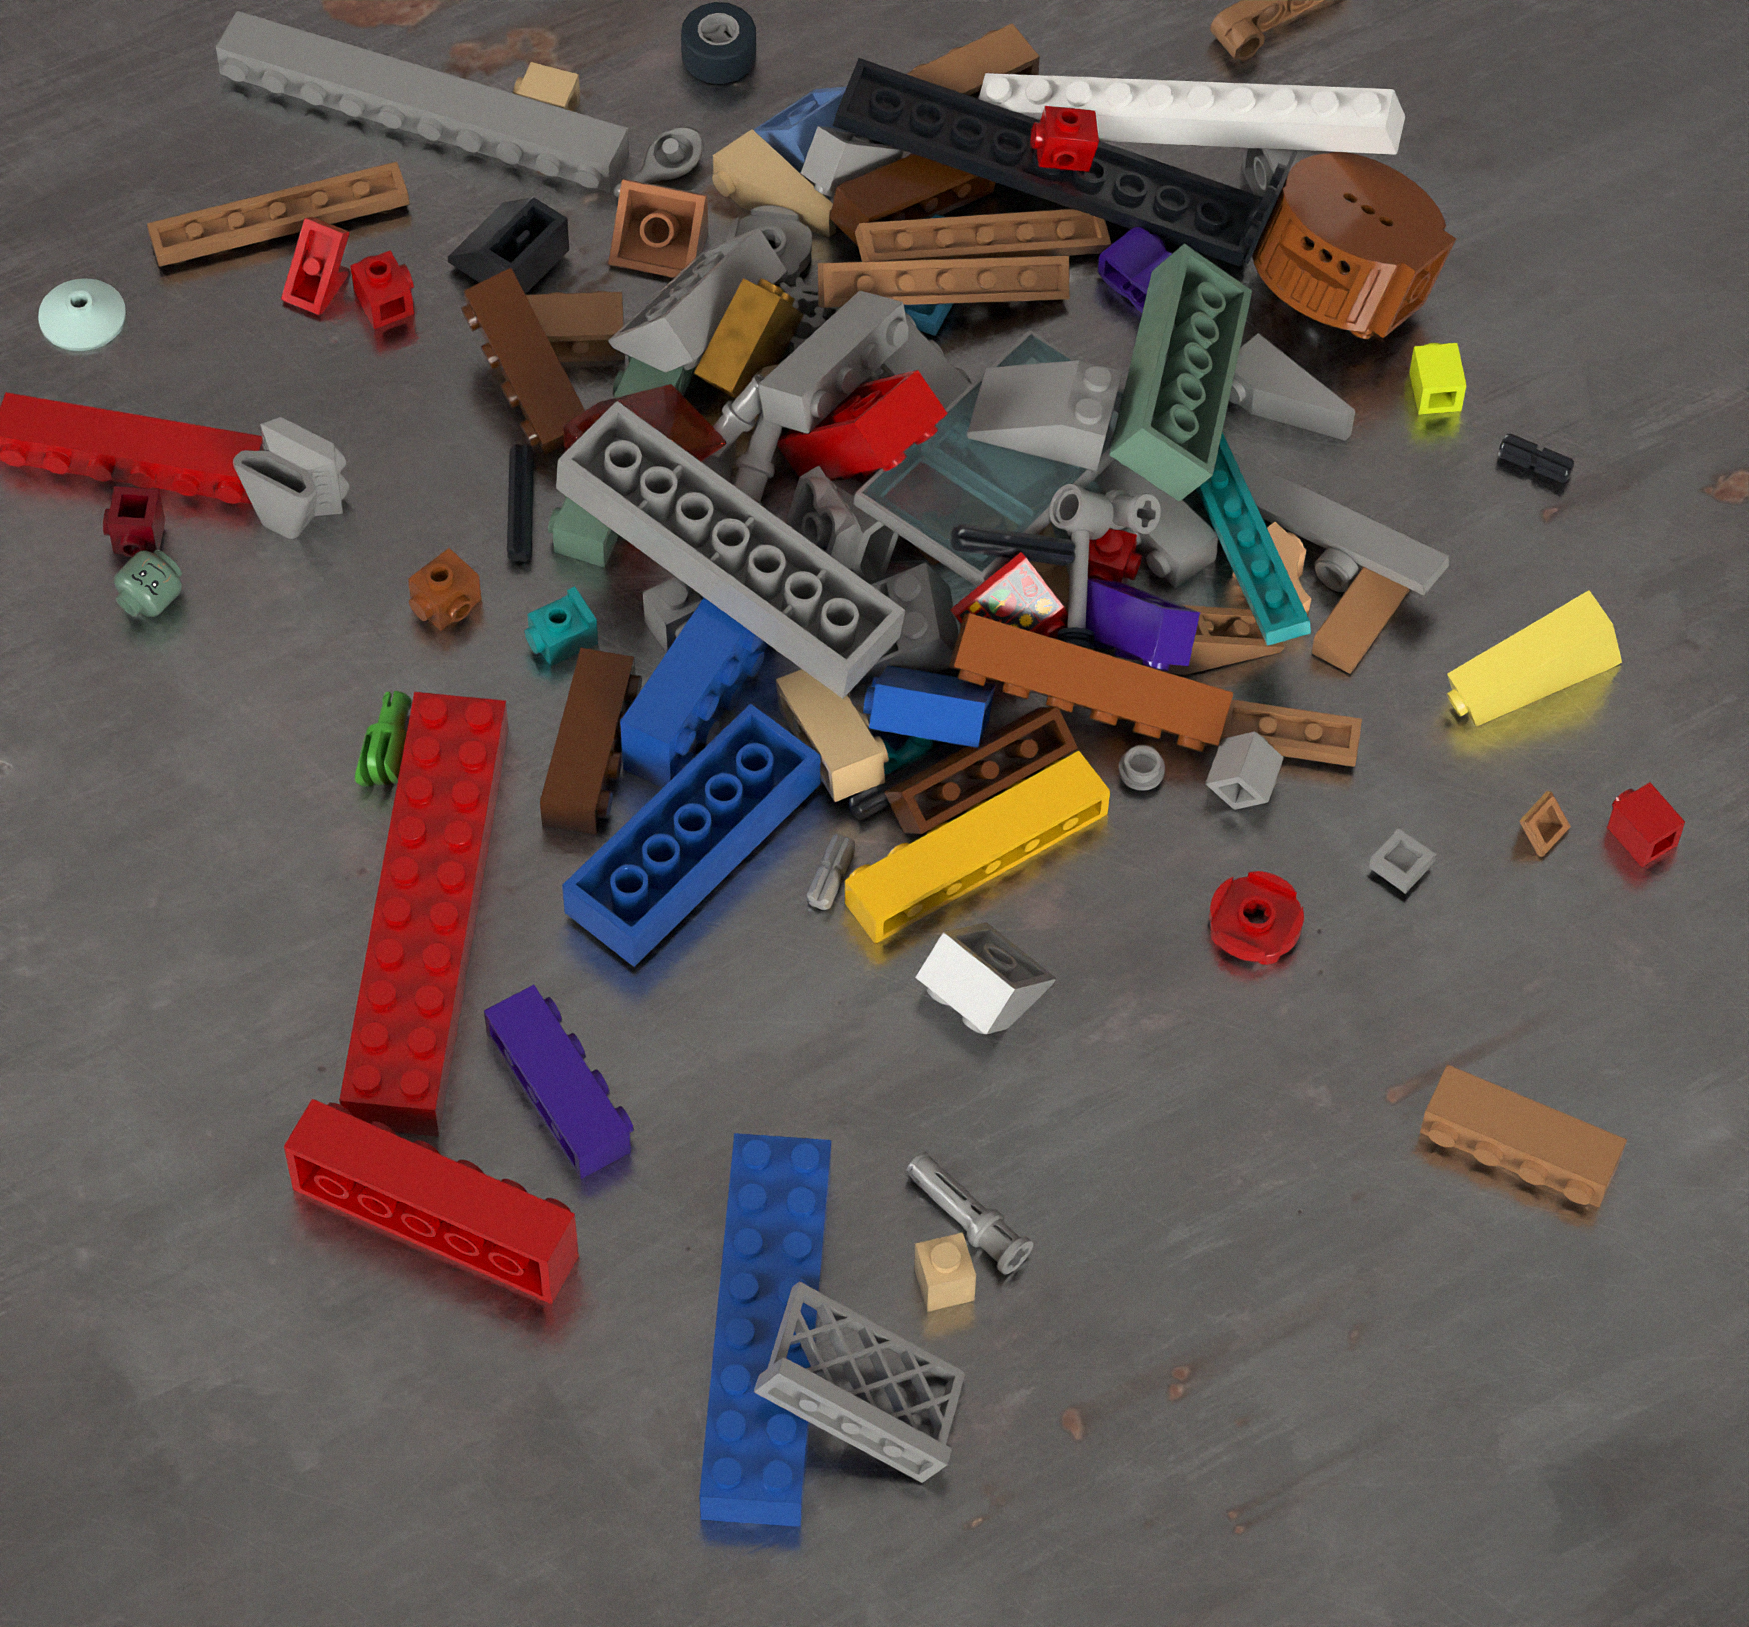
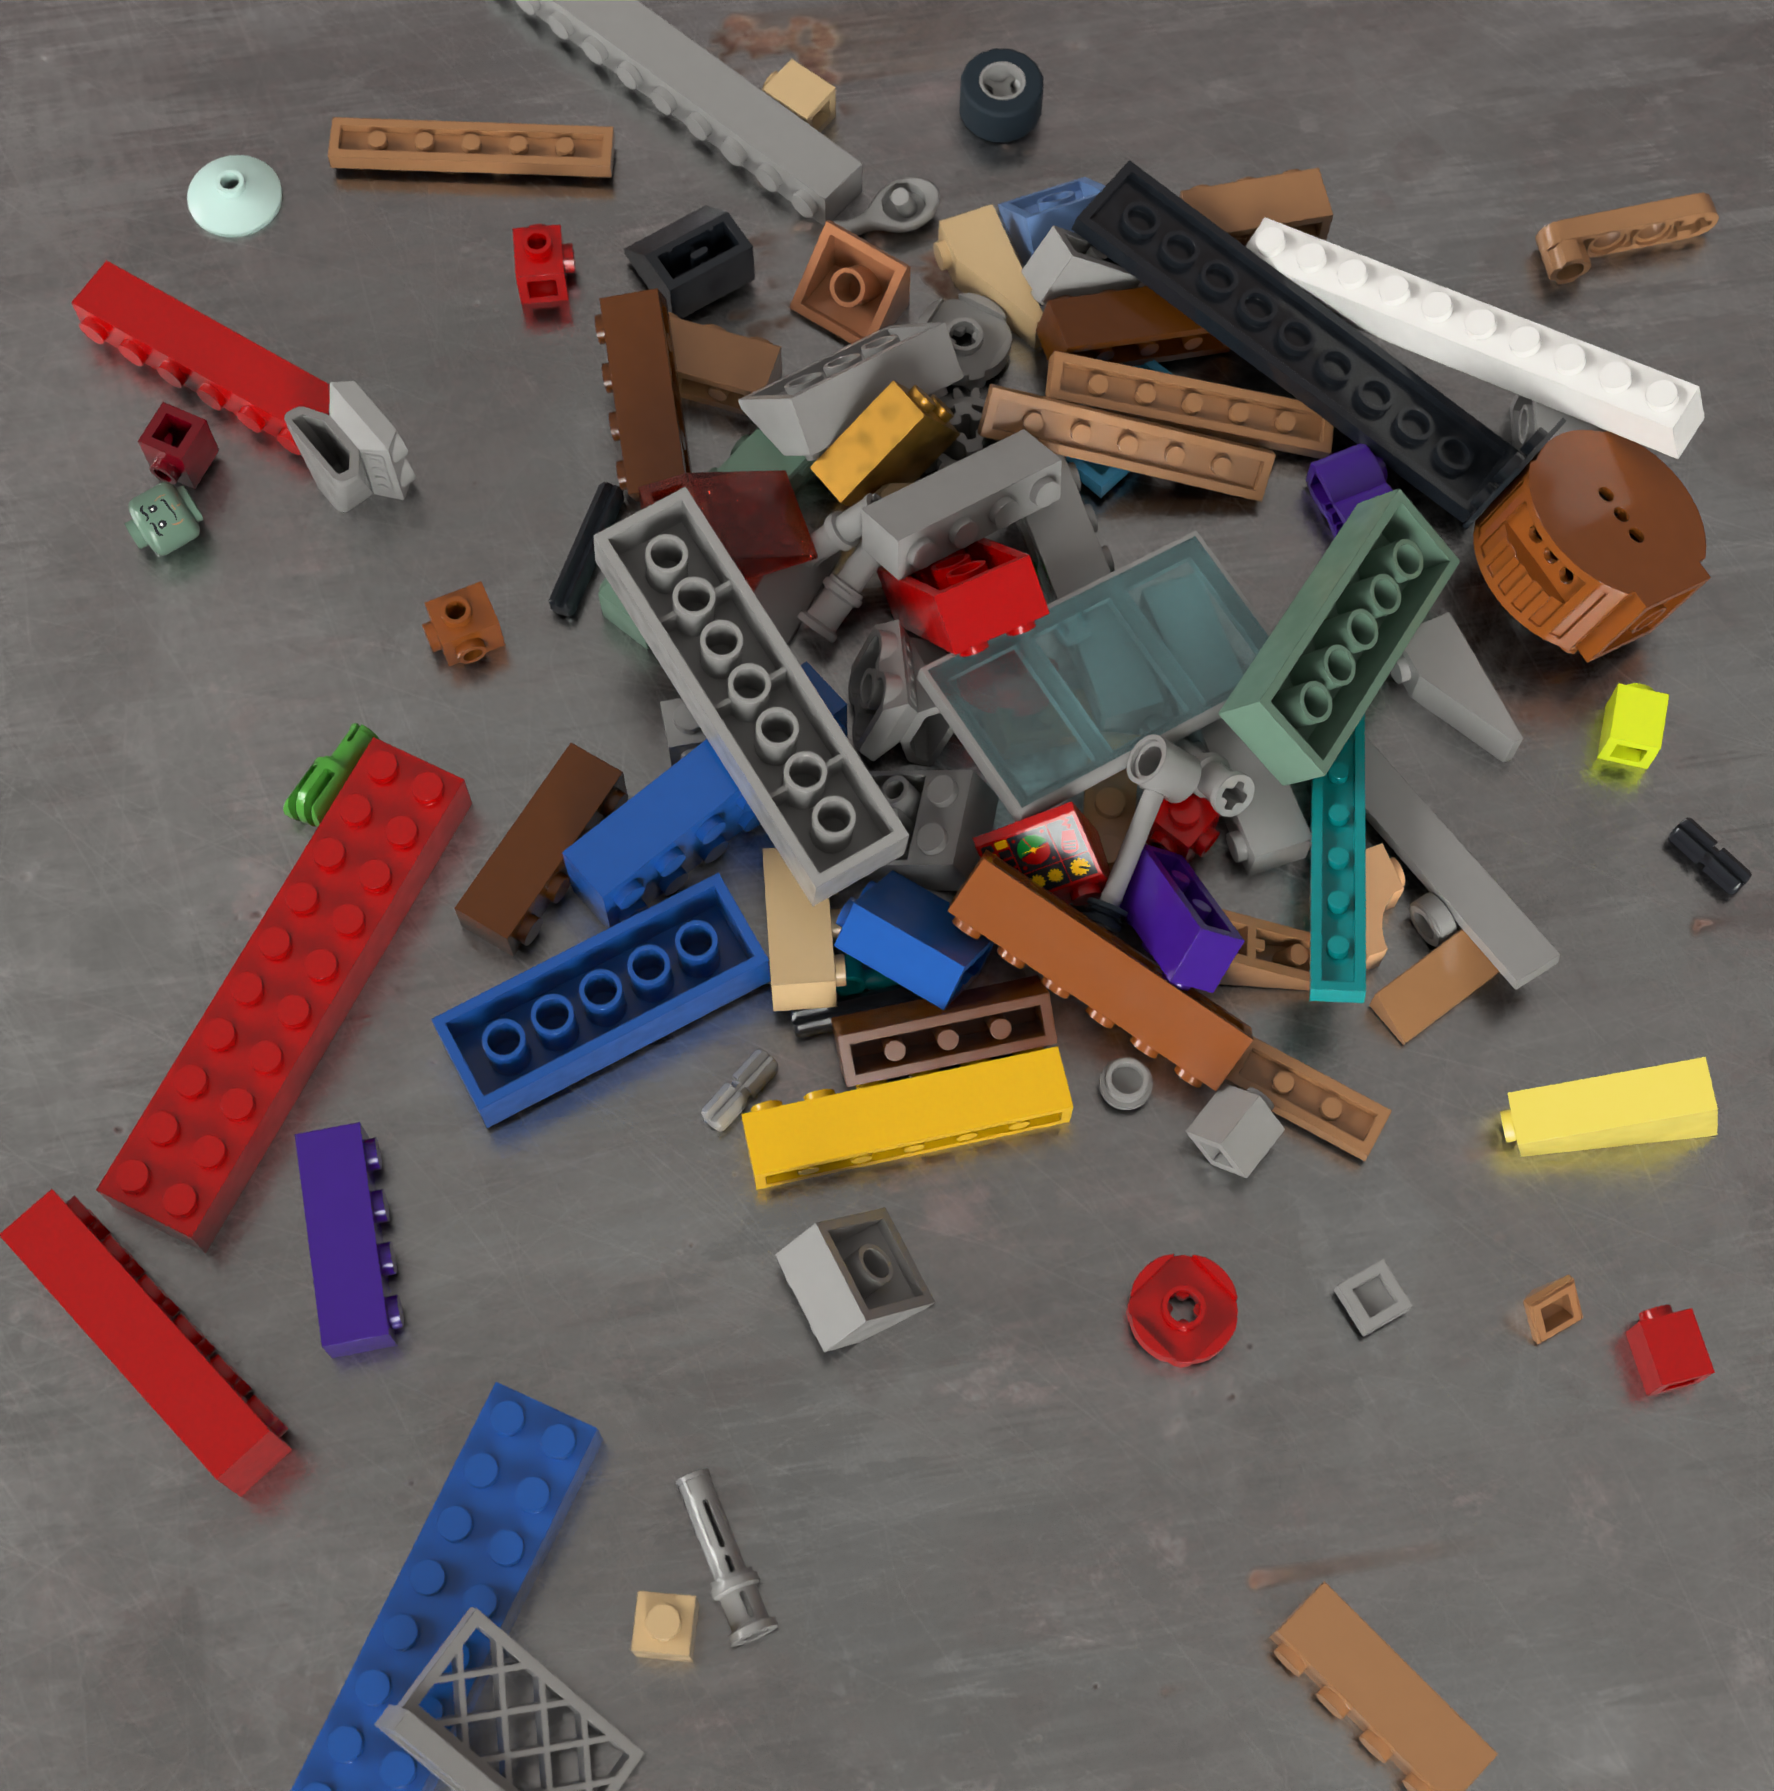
camera: 20 degrees right, 10 degrees up
red slope [281,217,350,315] -> none
teal brick [524,586,598,667] -> none
black axle [951,524,1076,566] -> none
light grey slope [966,360,1123,471] -> none
red brick [1030,106,1099,172] -> none

